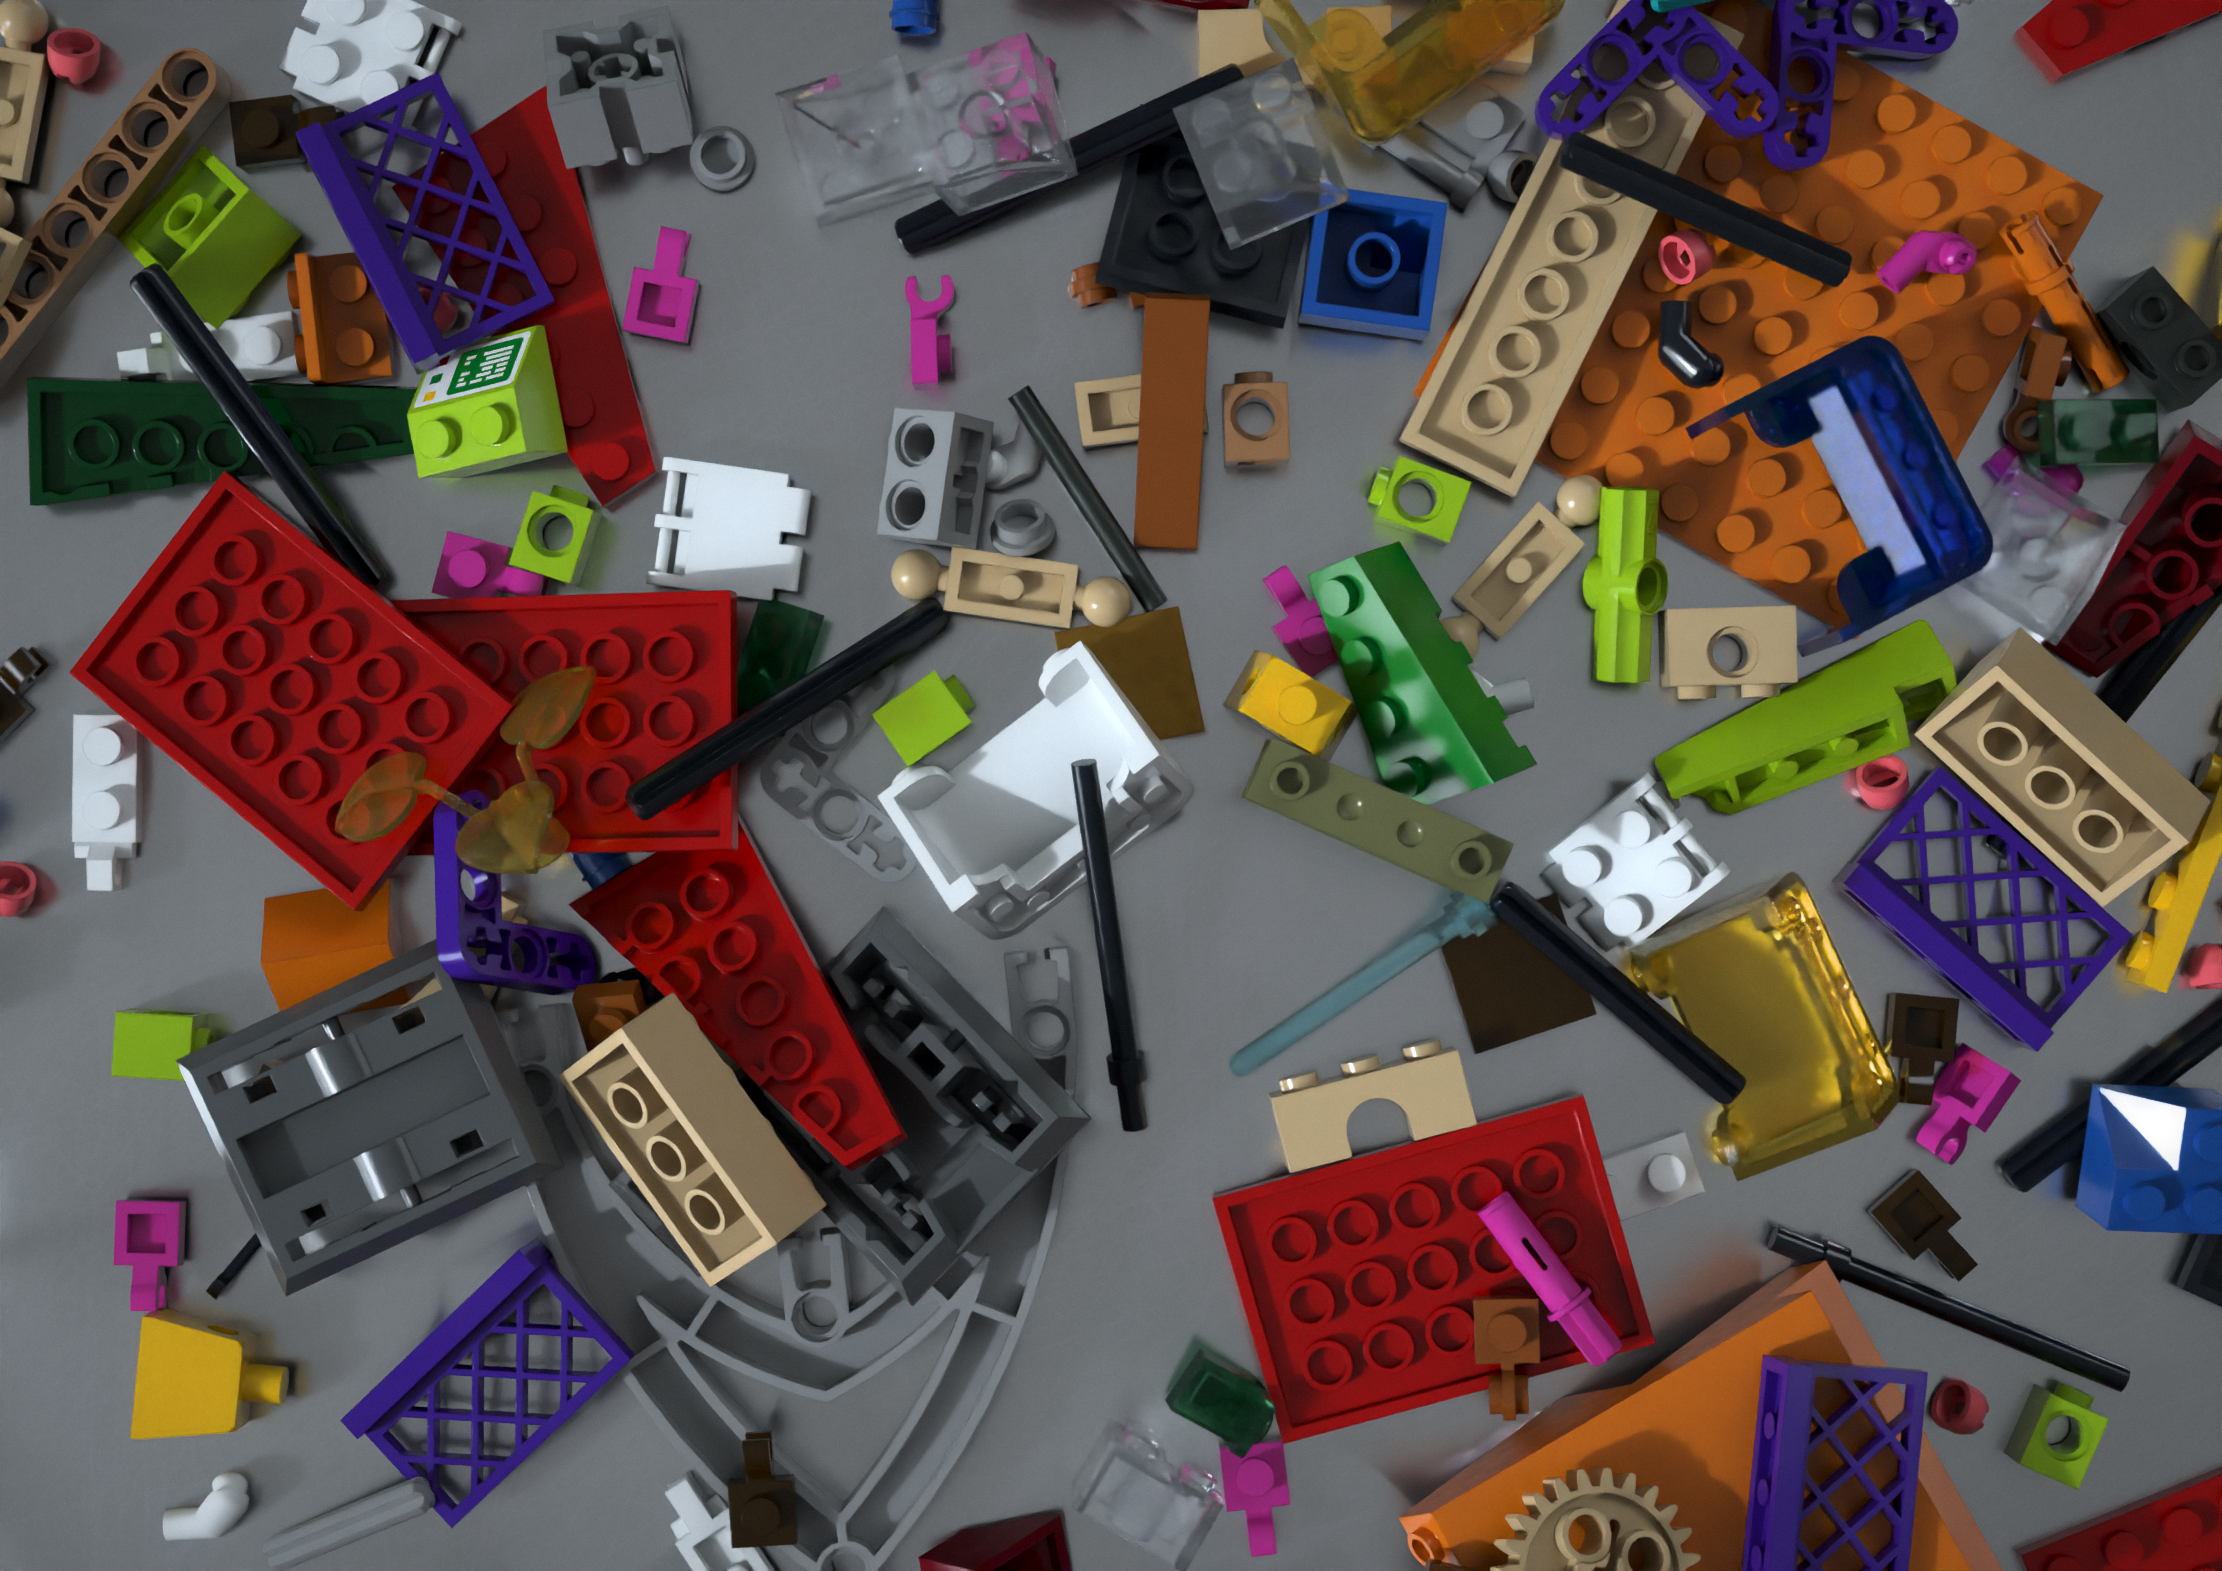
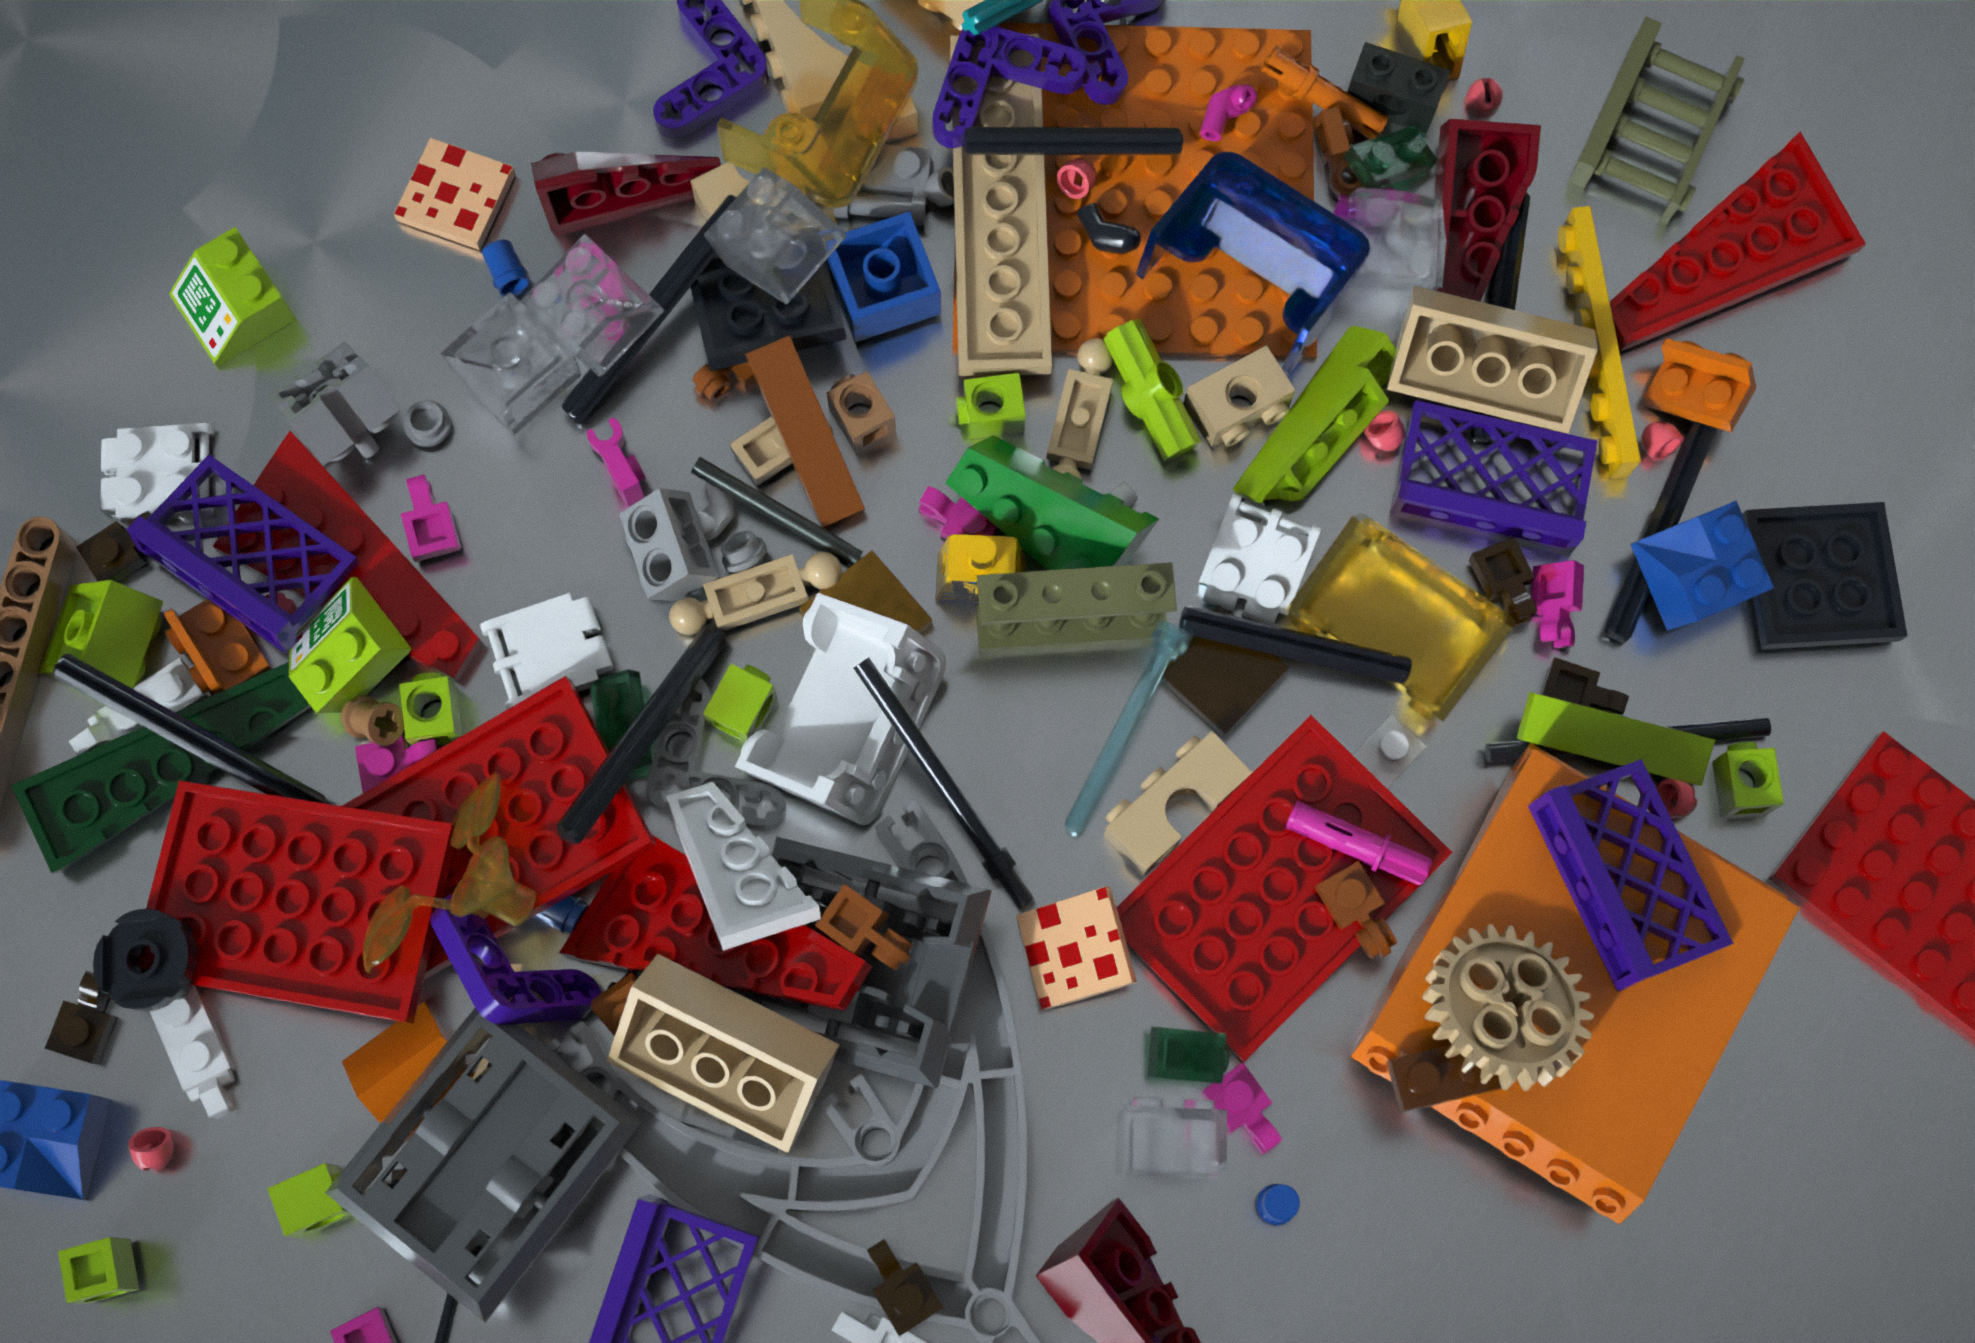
camera: 30 degrees left, 15 degrees down
none -> black plate [93,909,197,1011]
none -> medium nougat bush [340,695,404,746]
none -> white wing [666,782,821,950]
none -> dark orange plate [815,884,914,971]
none -> light nougat tile [1016,886,1137,1010]
none -> lime tile [1516,691,1715,786]

